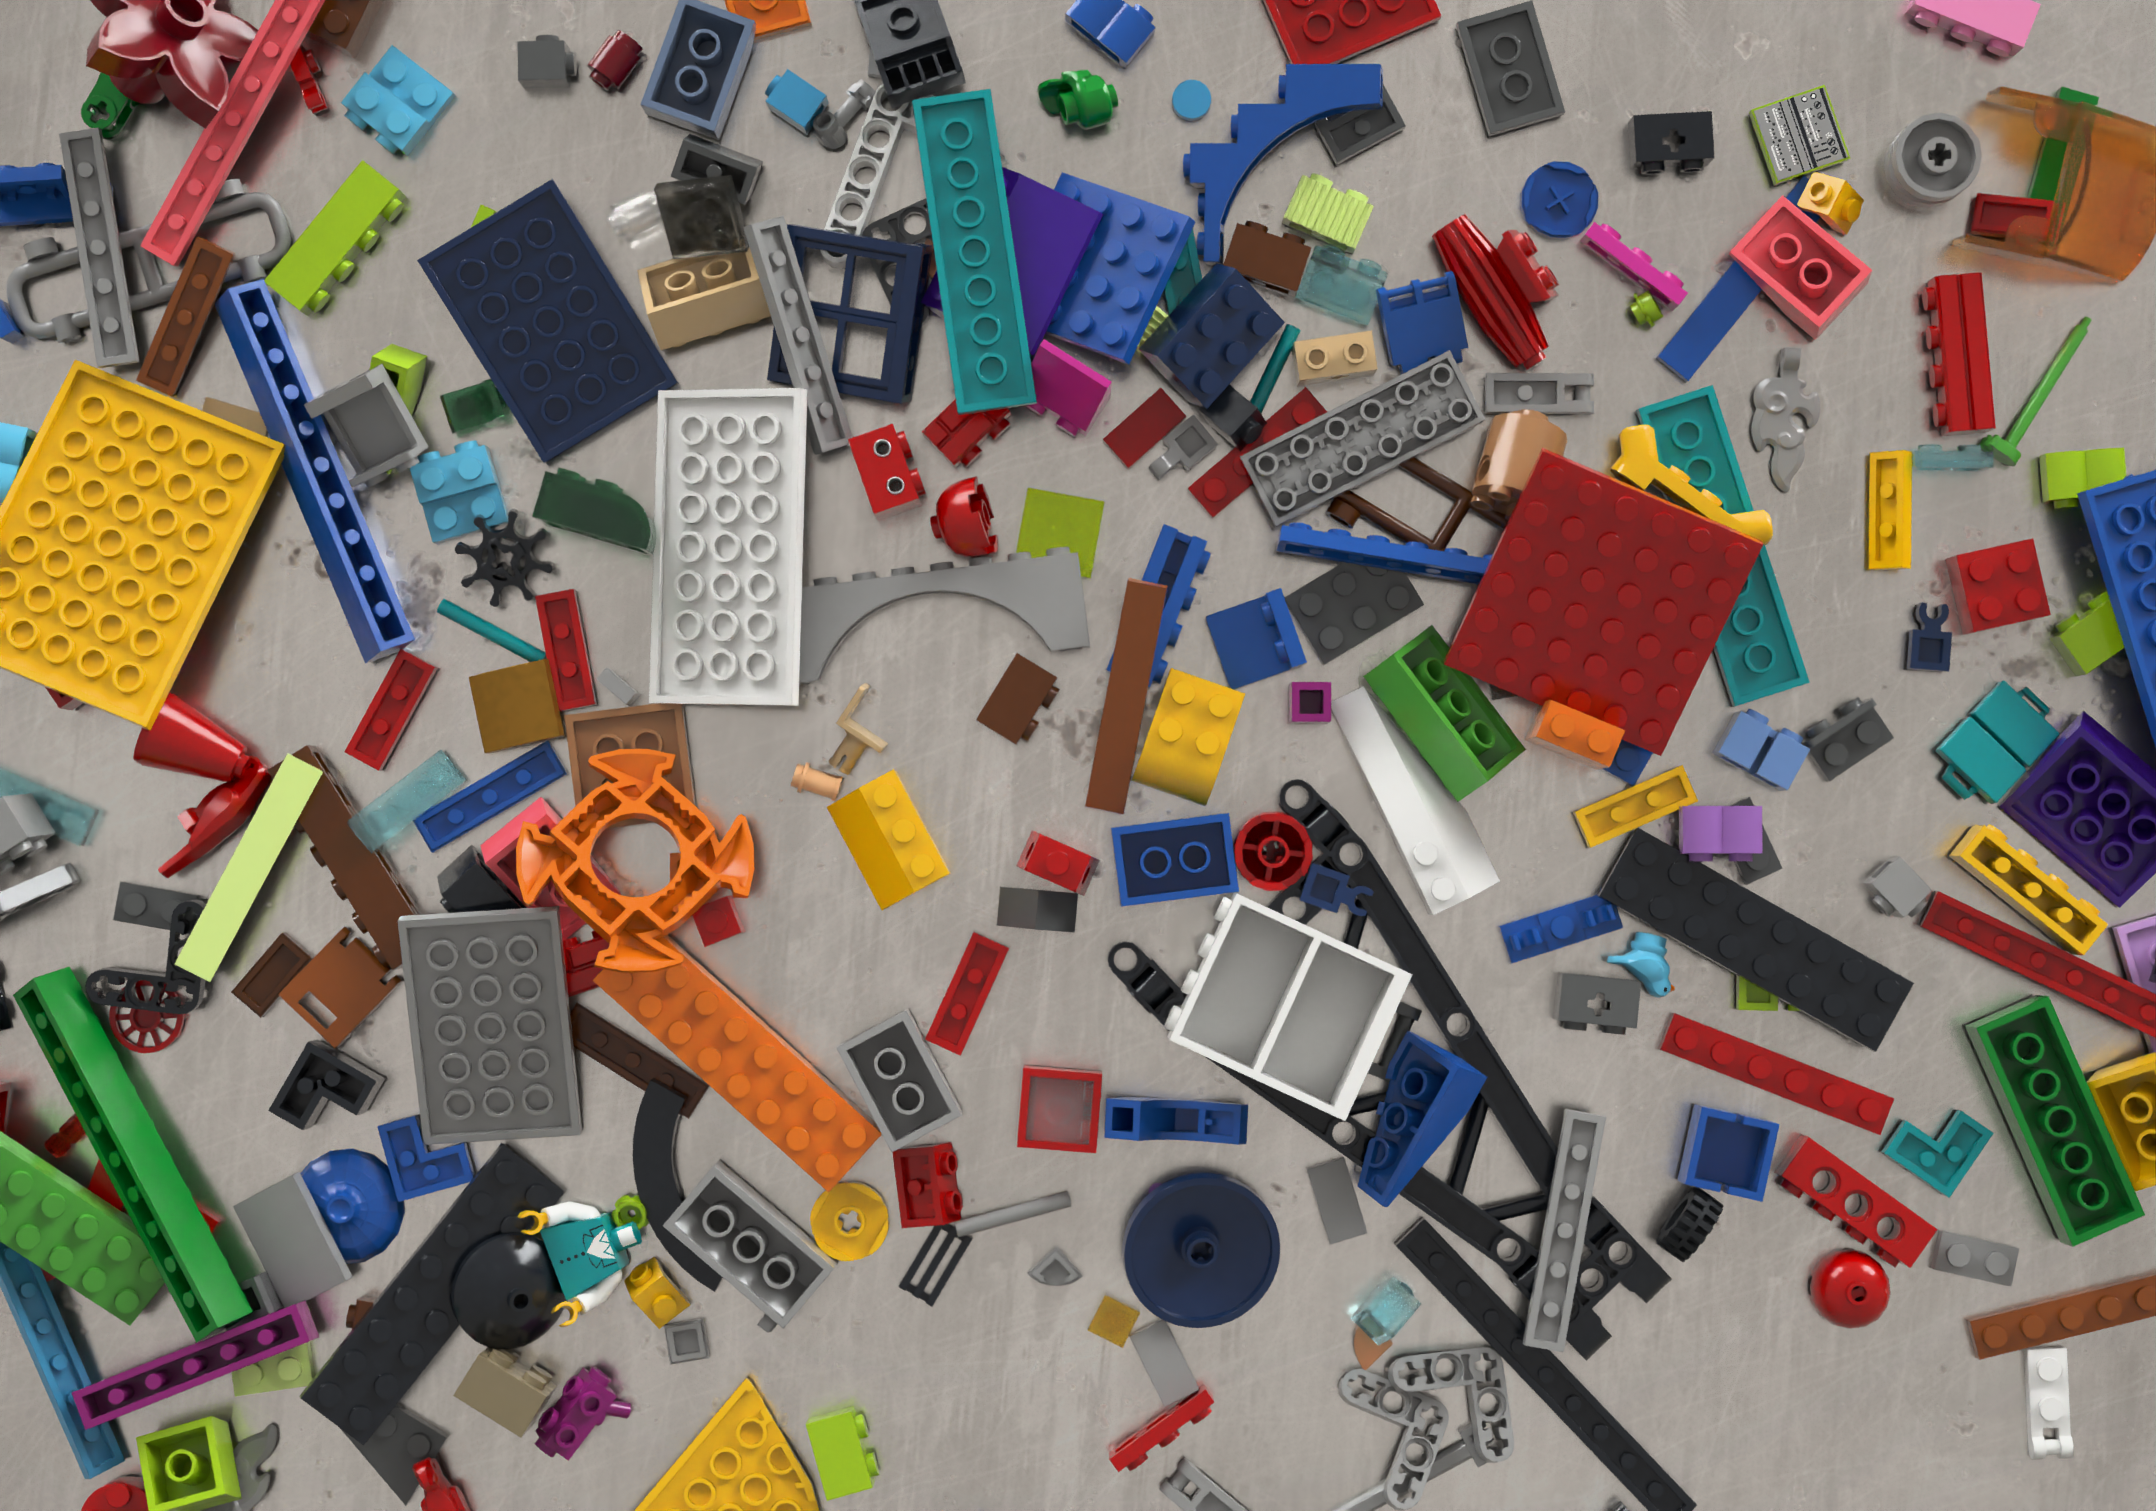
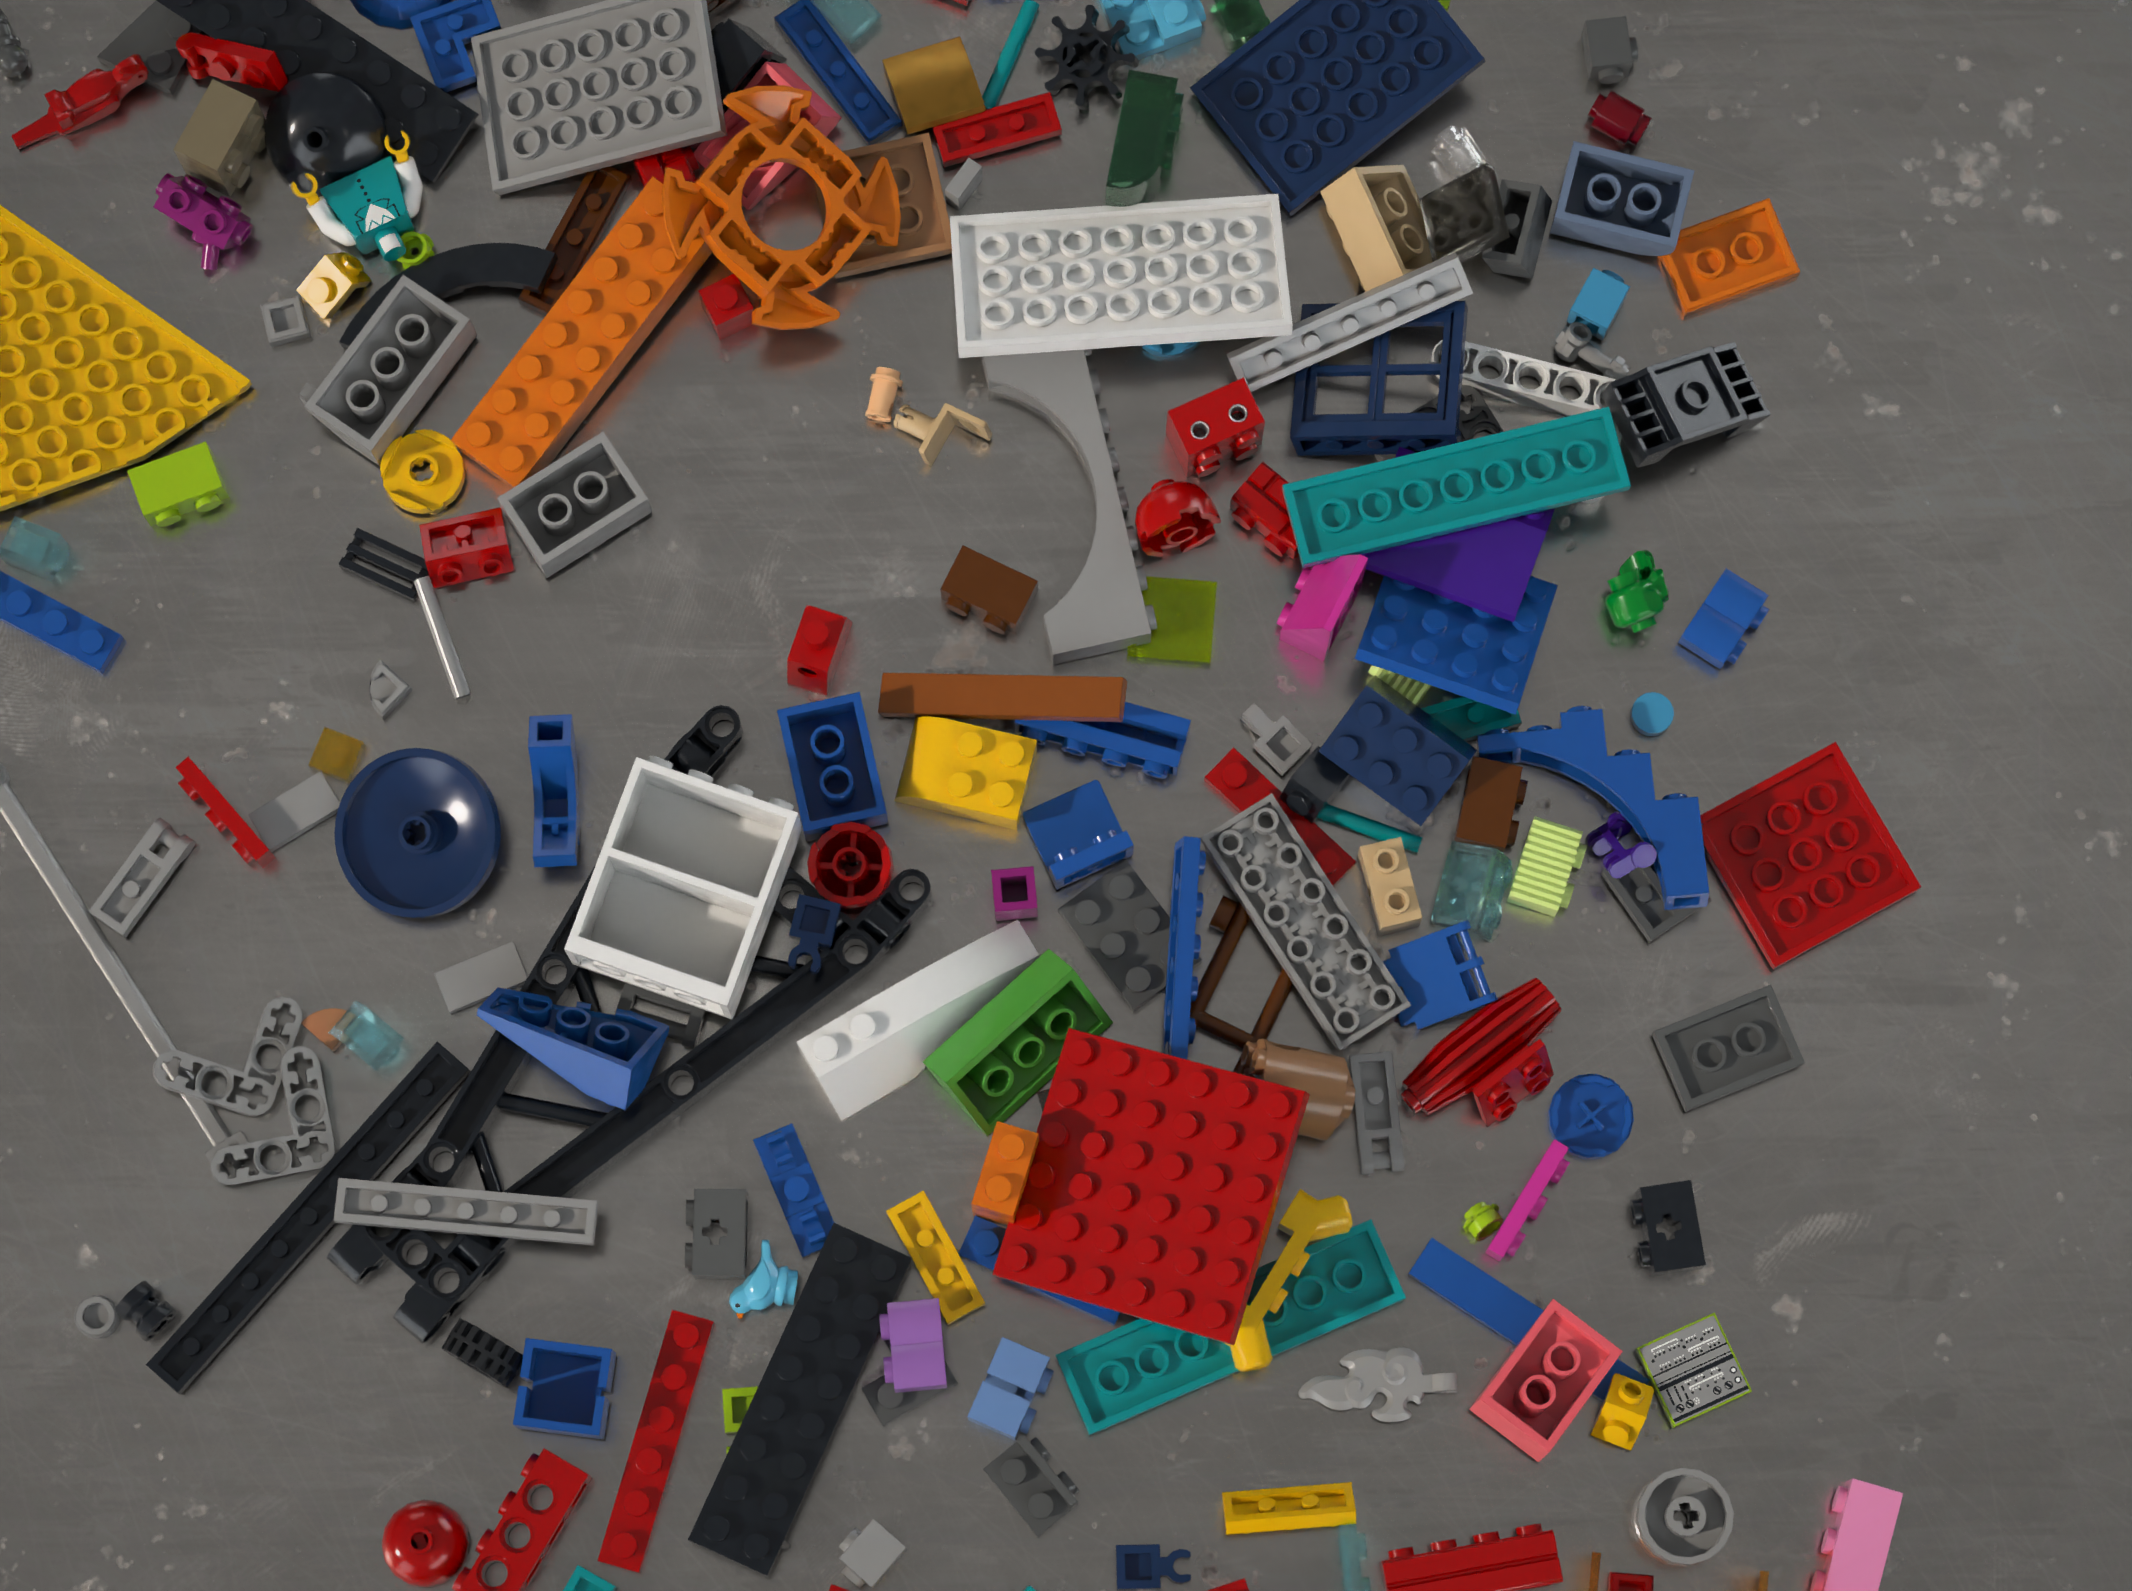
camera: 85 degrees right, 10 degrees down
yellow slope [827,769,951,910] -> none
red plate [925,932,1009,1056] -> none
dark grey slope [997,886,1078,932] -> none
clear piece [1017,1065,1102,1153] -> none
red tile [1102,388,1187,470] -> none
none -> red plate [176,33,288,92]
none -> dark purple piece [1586,811,1657,879]

